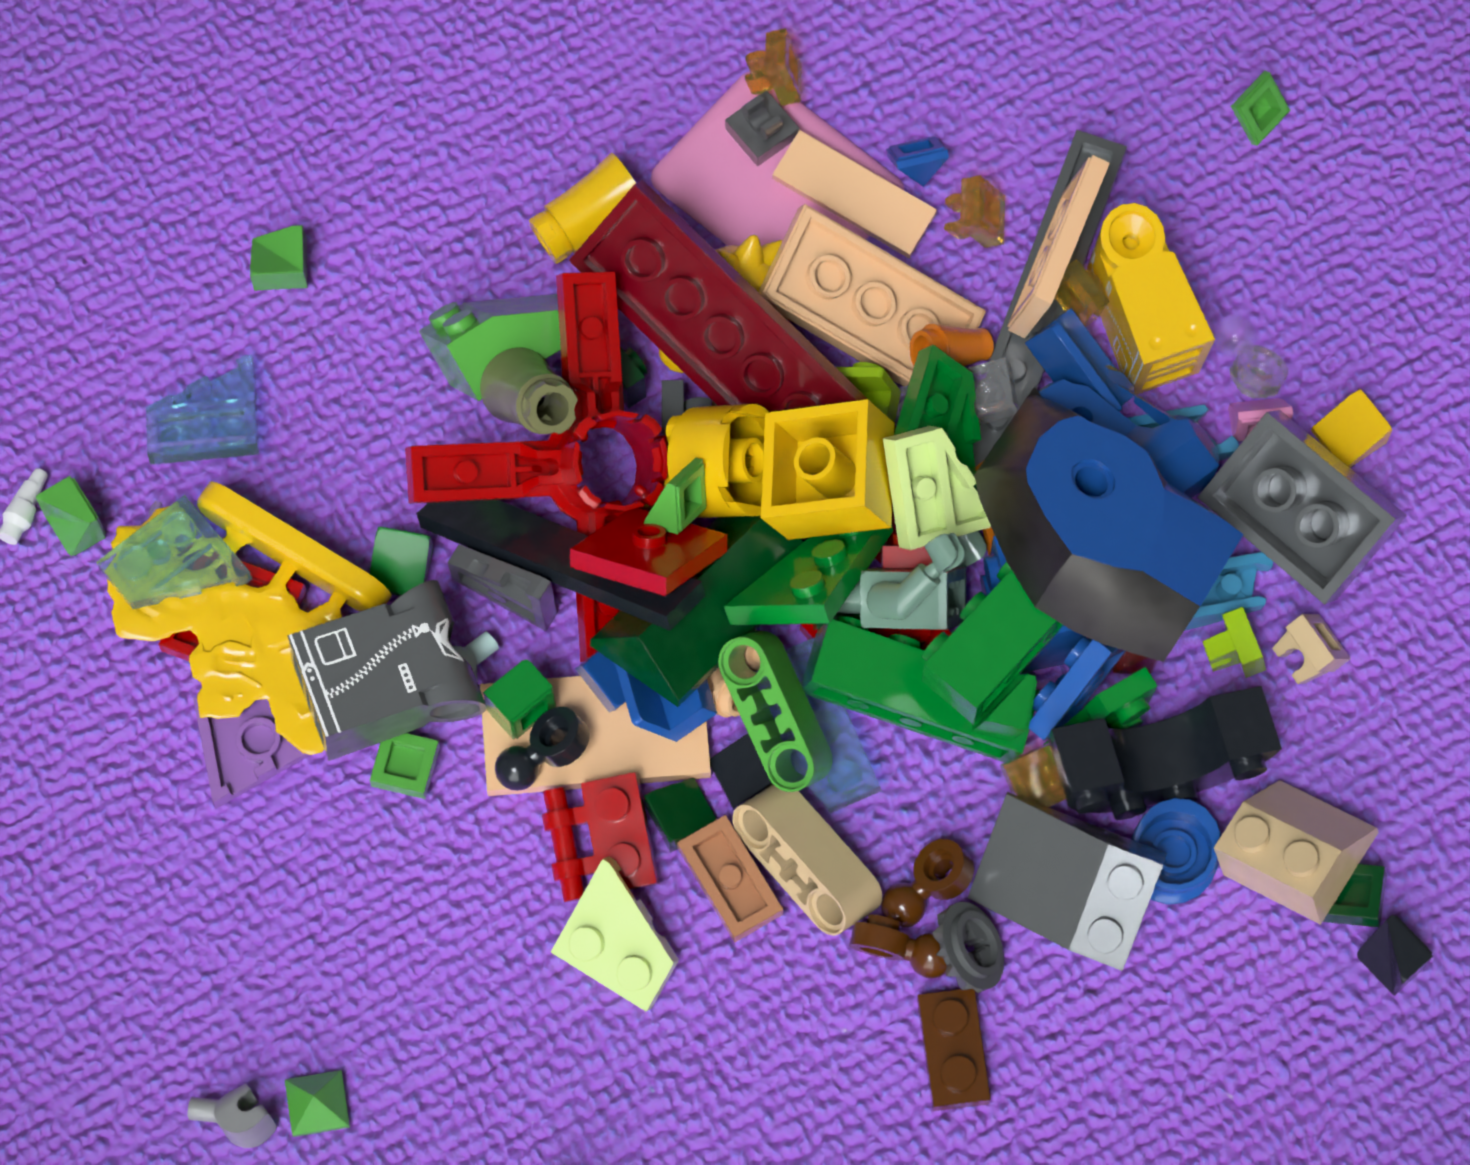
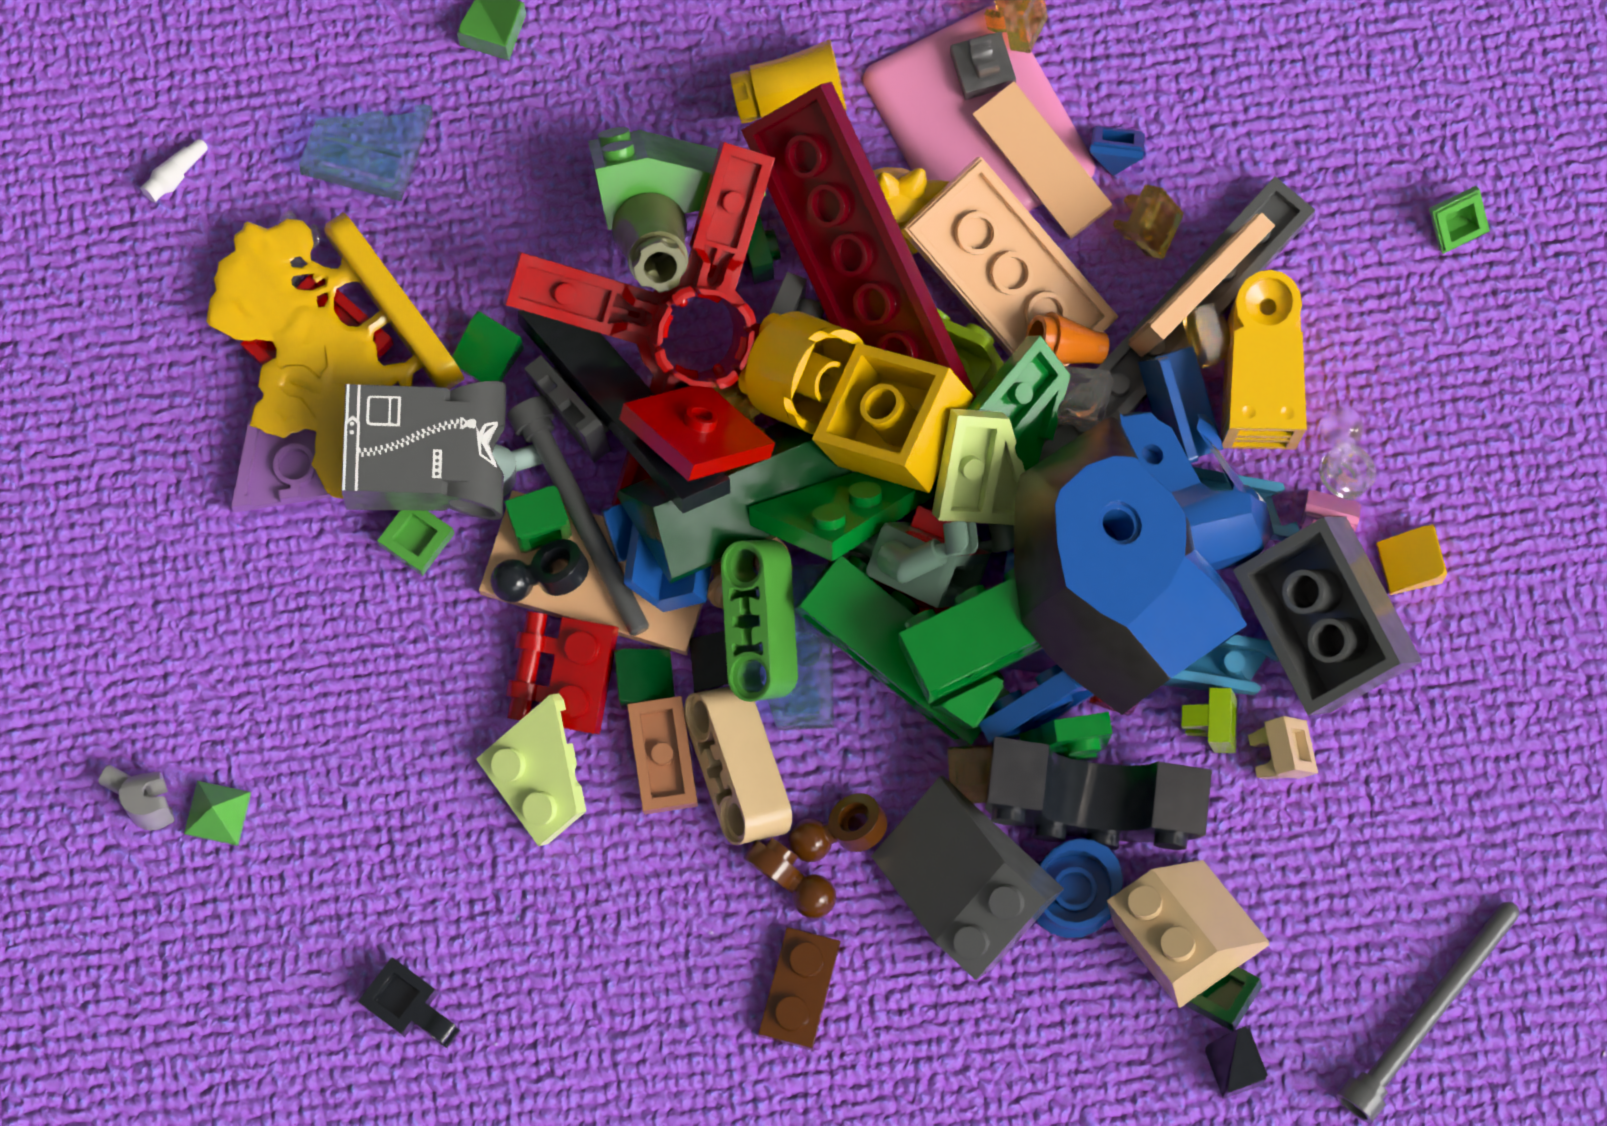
camera: 25 degrees right, 5 degrees up
bright green slope [36,476,106,556] -> none
clear light blue wing [96,495,252,609] -> none
bright green slope [644,458,706,534] -> none
dark grey gear [932,902,1004,993] -> none
none -> dark grey piece [506,396,649,636]

